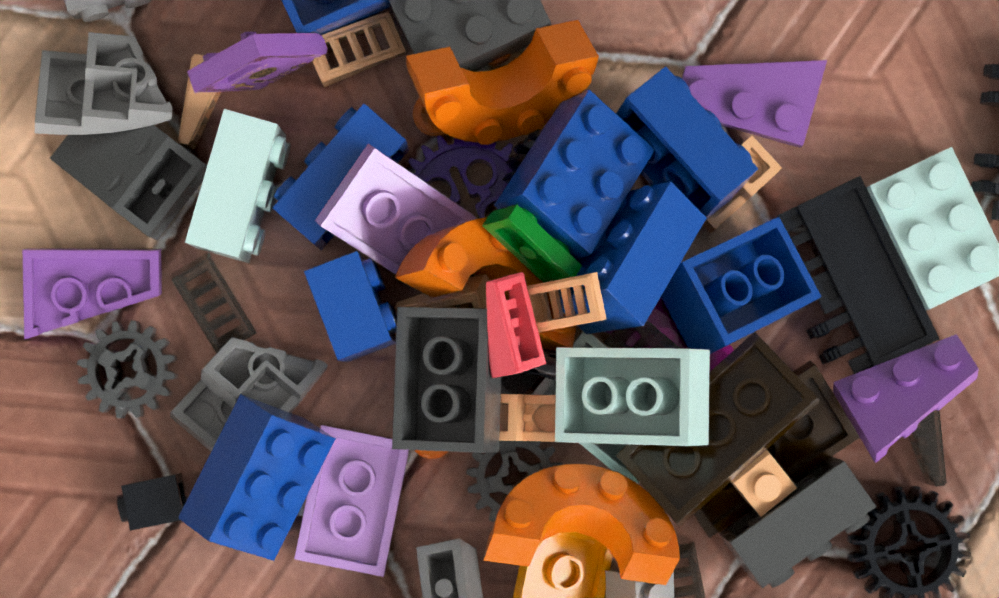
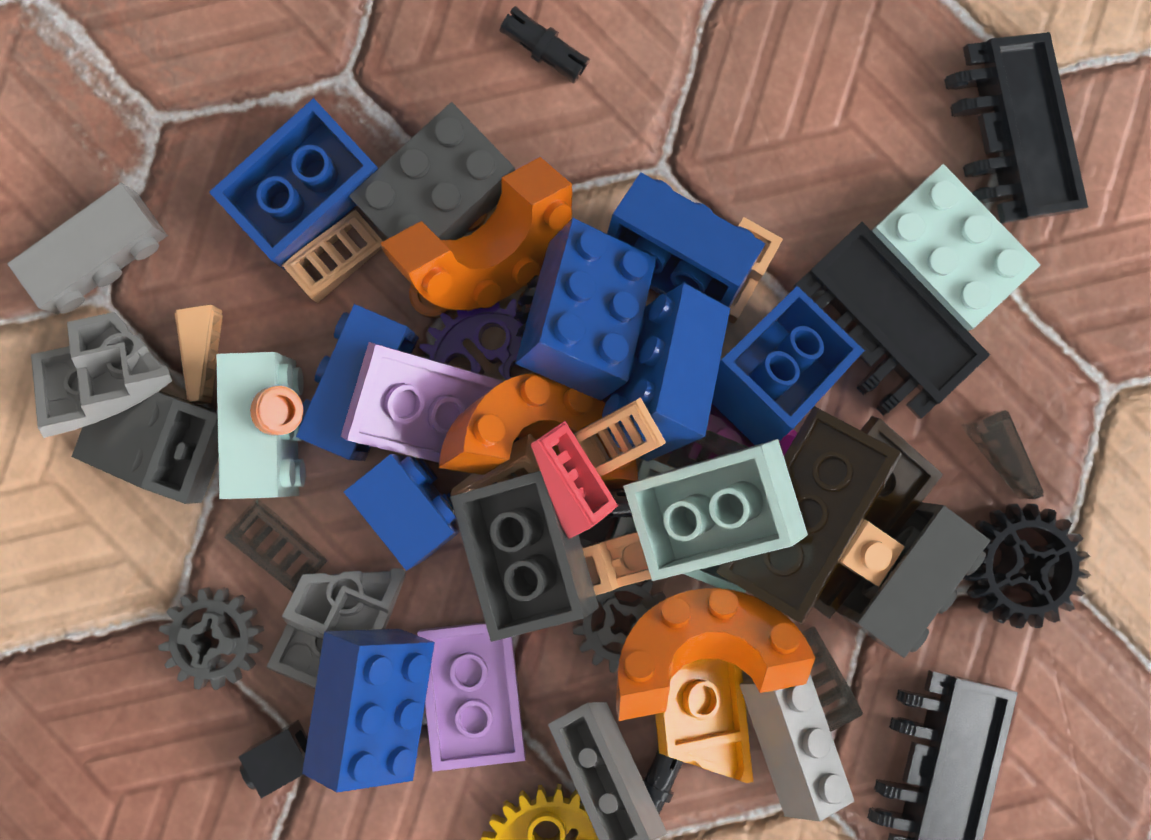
camera: 15 degrees left, 0 degrees up
medium lavender wing [22,248,162,340] -> none
medium lavender container [187,32,327,93] -> none
green plate [482,204,582,283] -> none
medium lavender wing [682,60,827,148] -> none
medium lavender wing [833,334,979,463] -> none
none -> tile [250,386,304,436]

